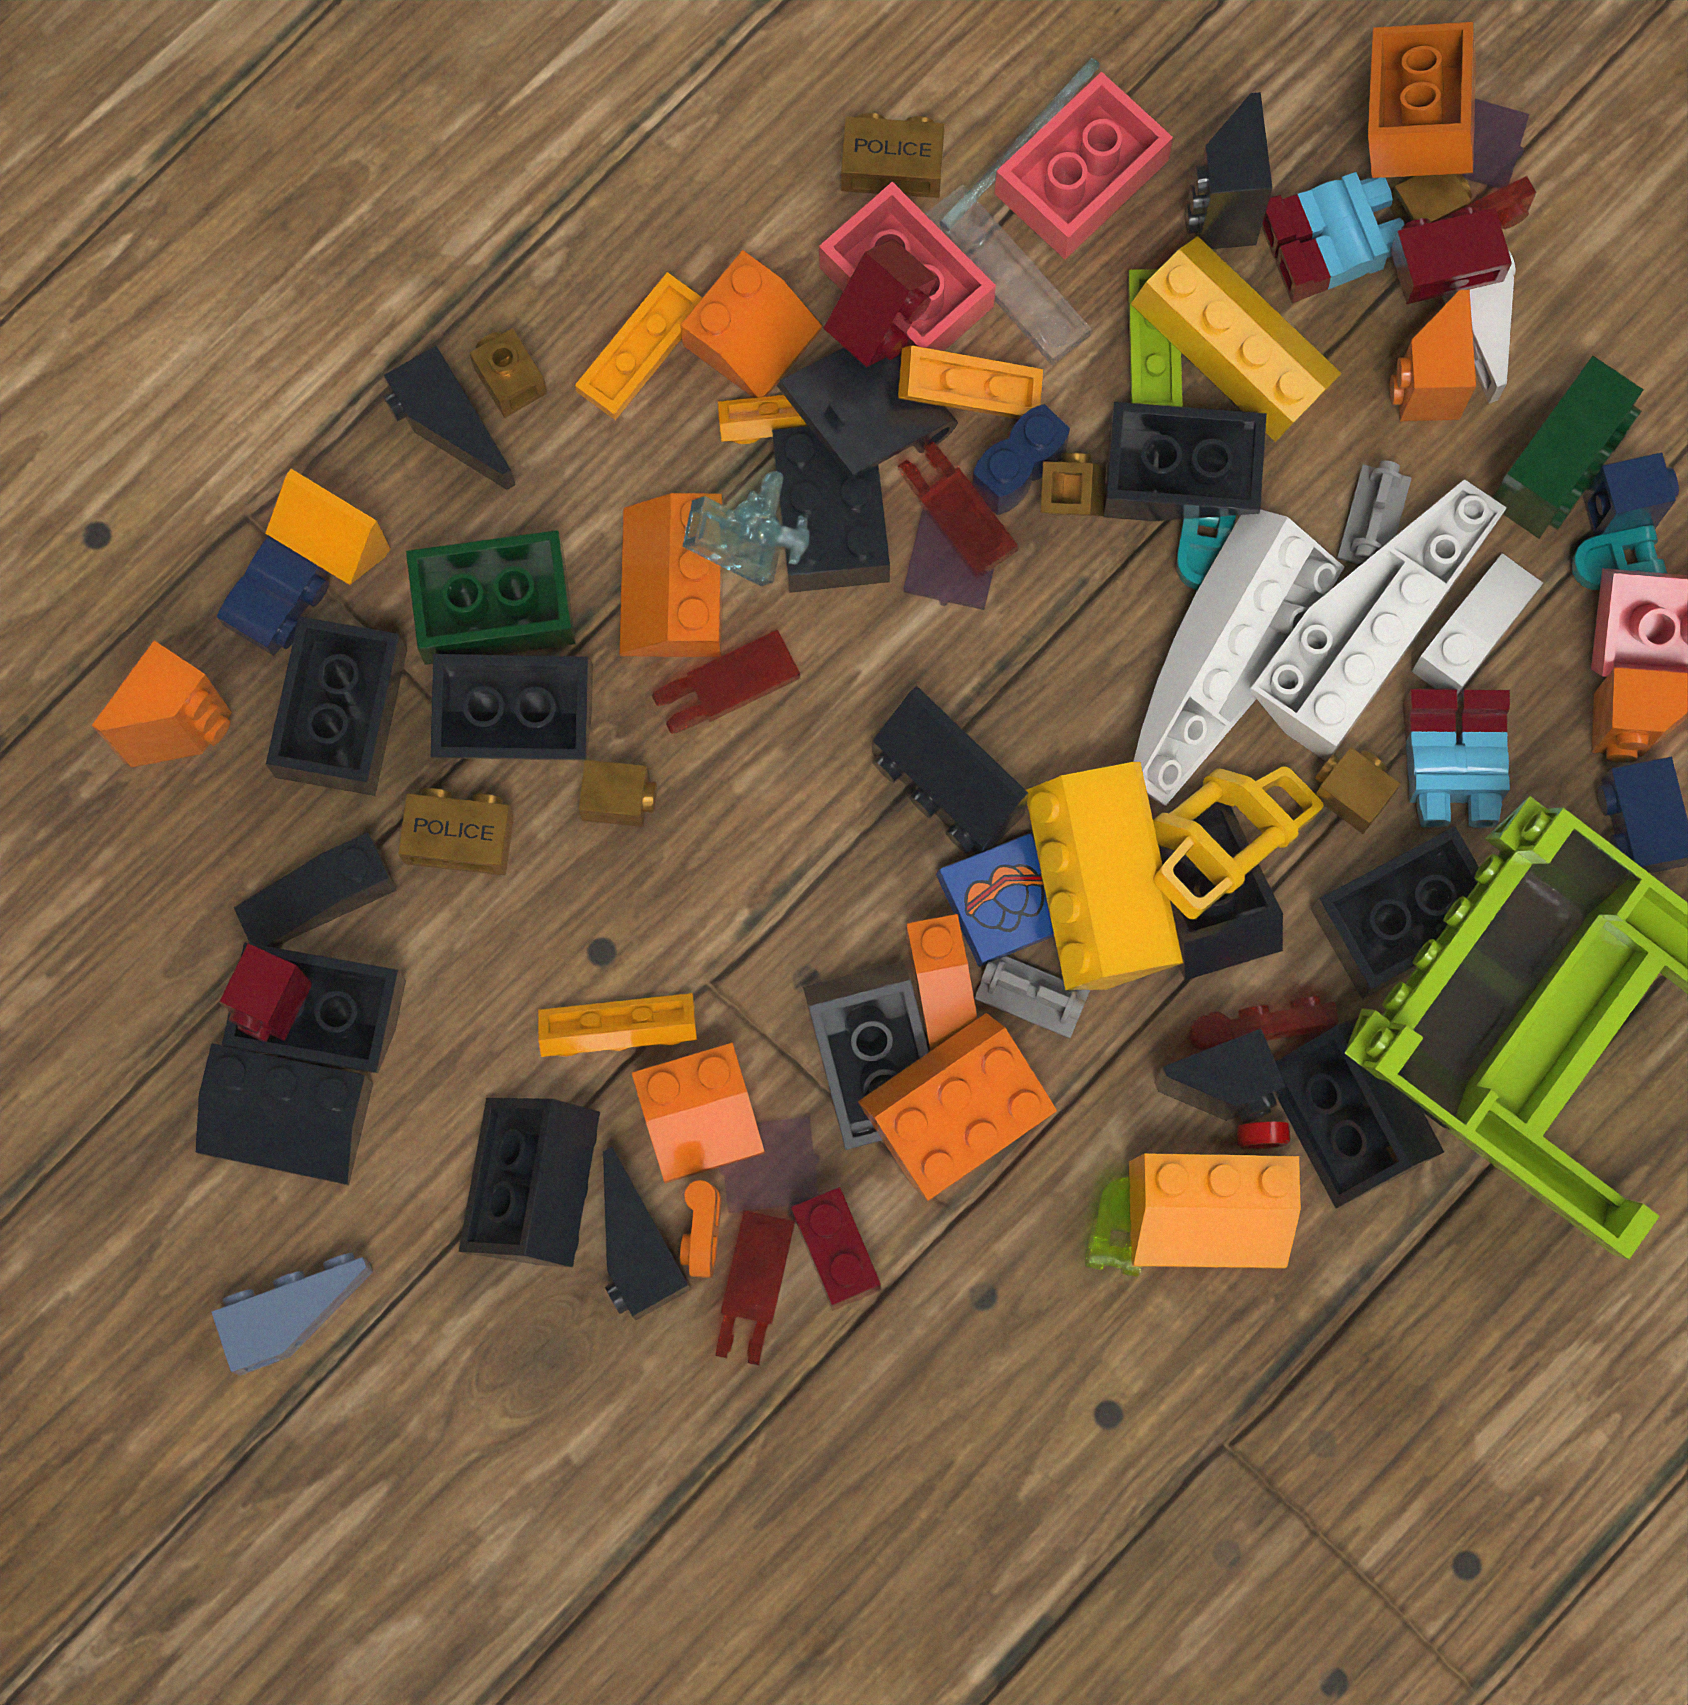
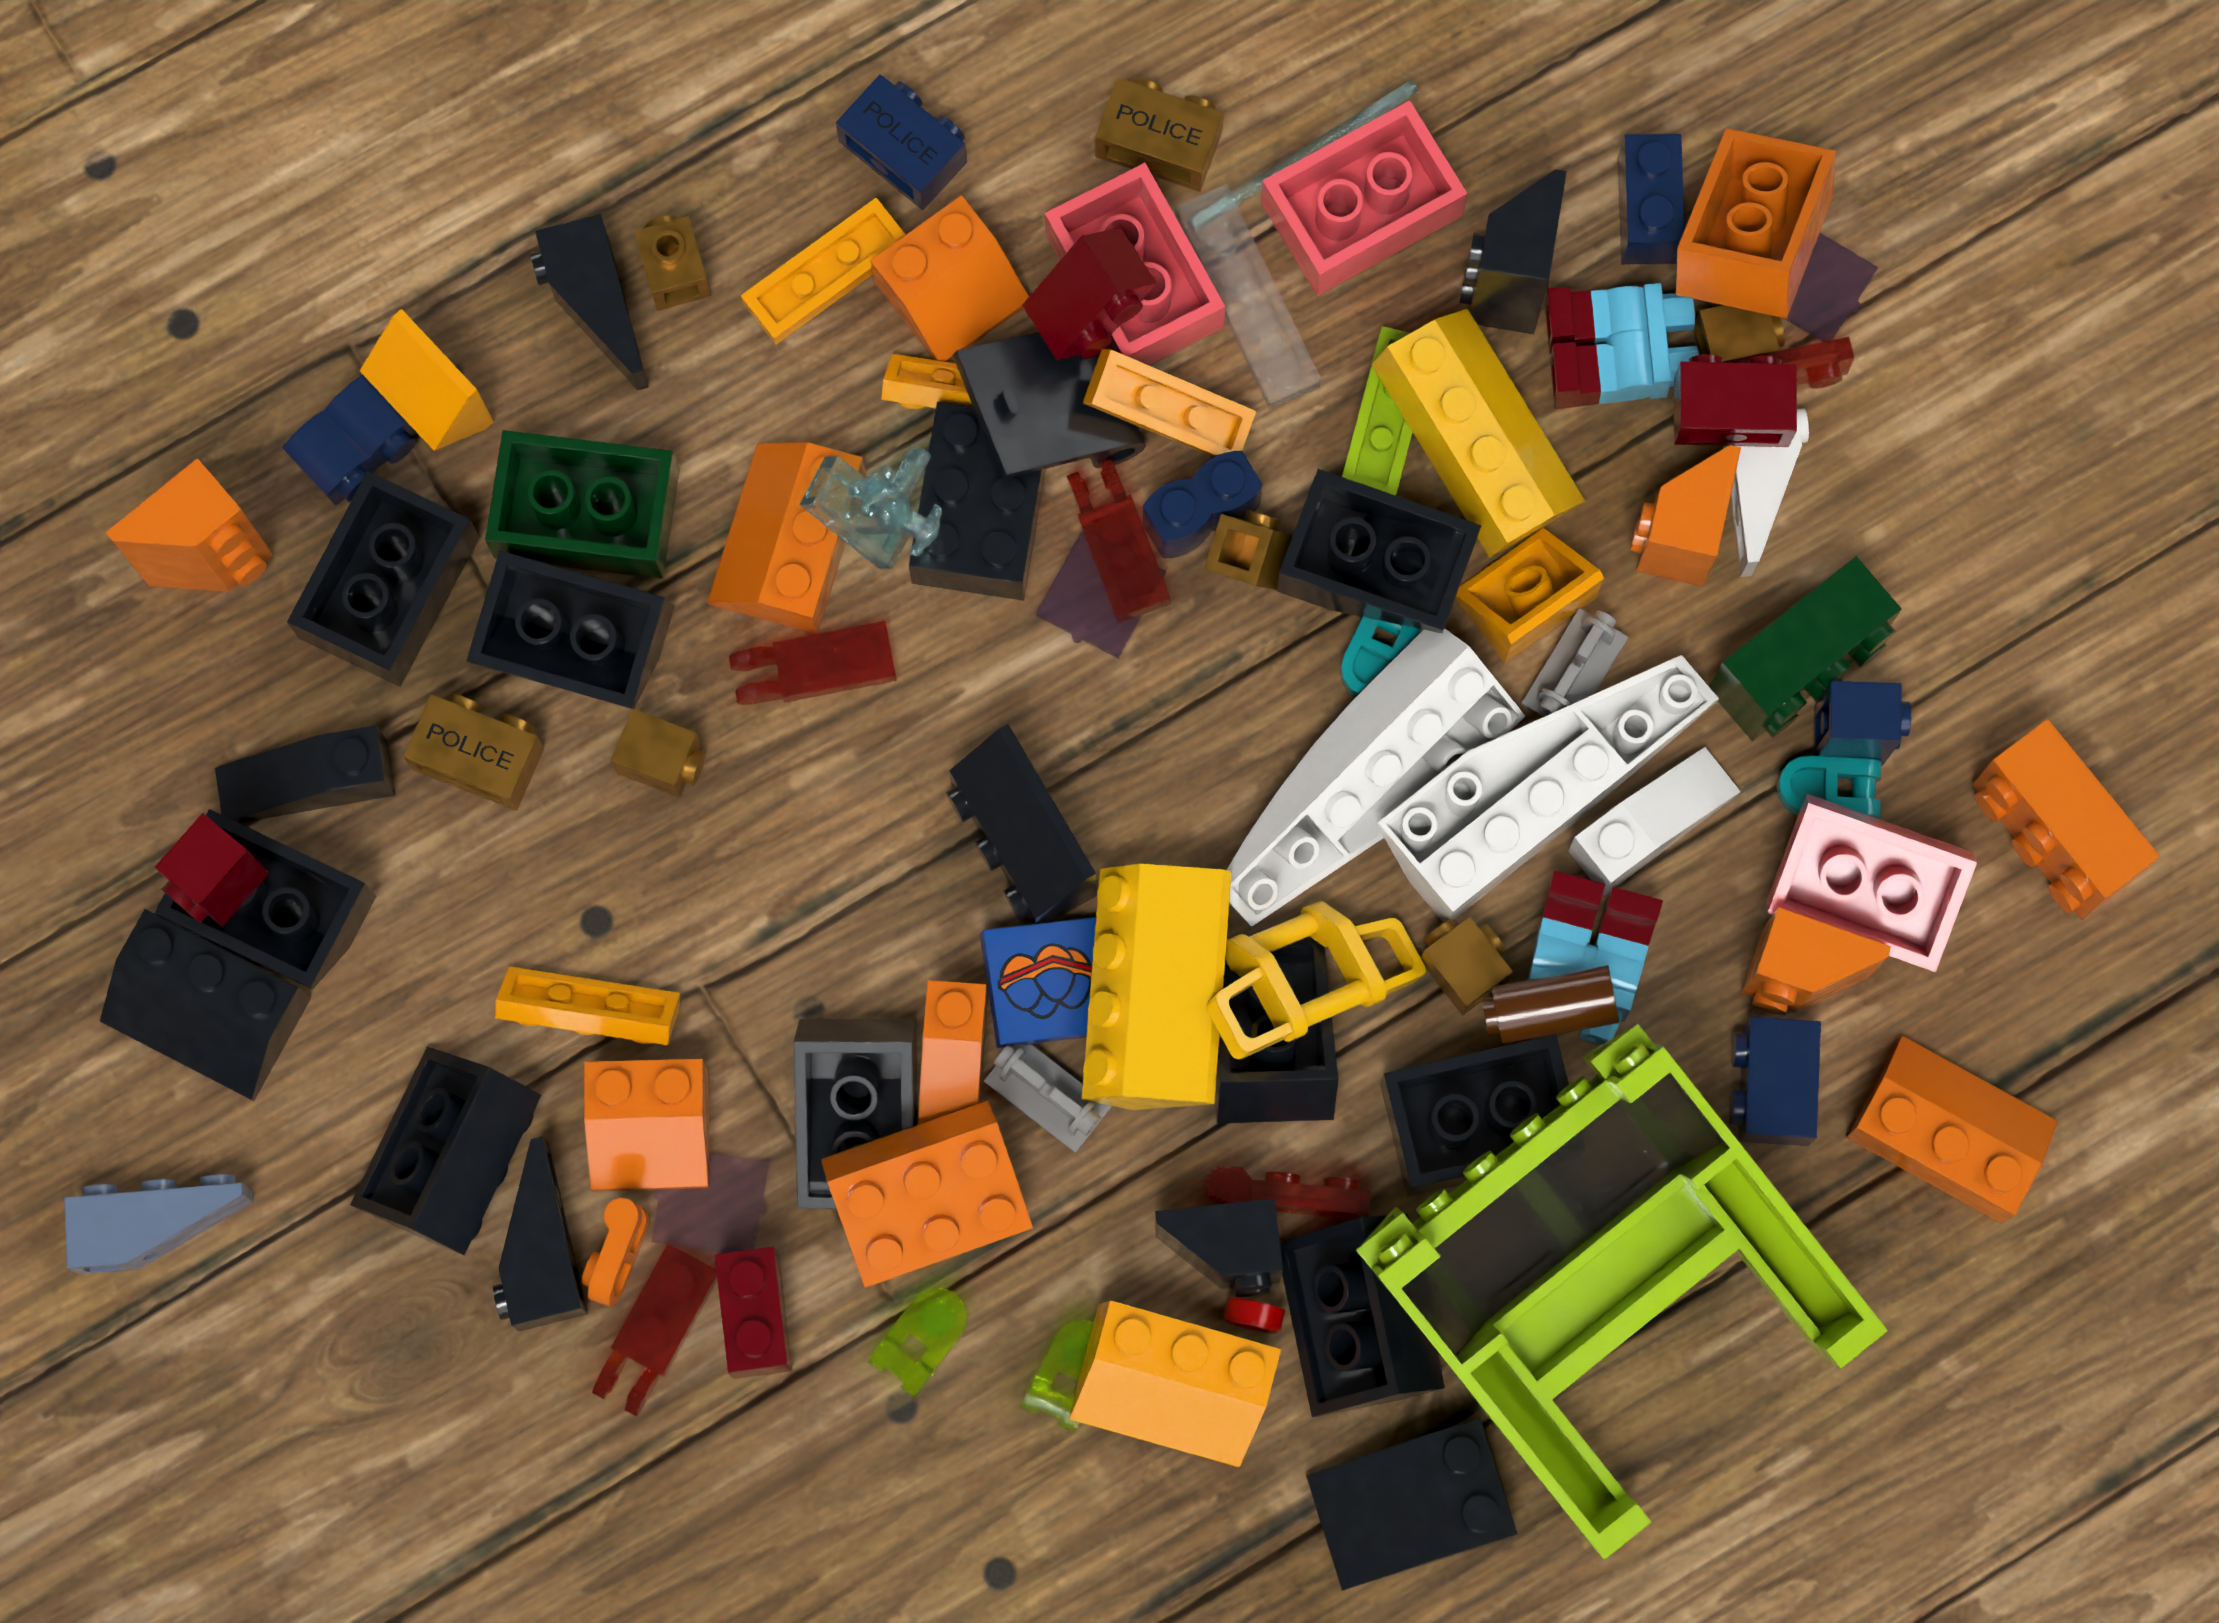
camera: 15 degrees right, 0 degrees up
none -> dark blue brick [836,74,967,211]
none -> clear neon green plate [868,1288,968,1398]
none -> black slope [1306,1418,1518,1591]
none -> light orange slope [1455,528,1604,664]
none -> reddish brown brick [1482,965,1620,1045]
none -> dark blue brick [1618,134,1685,265]

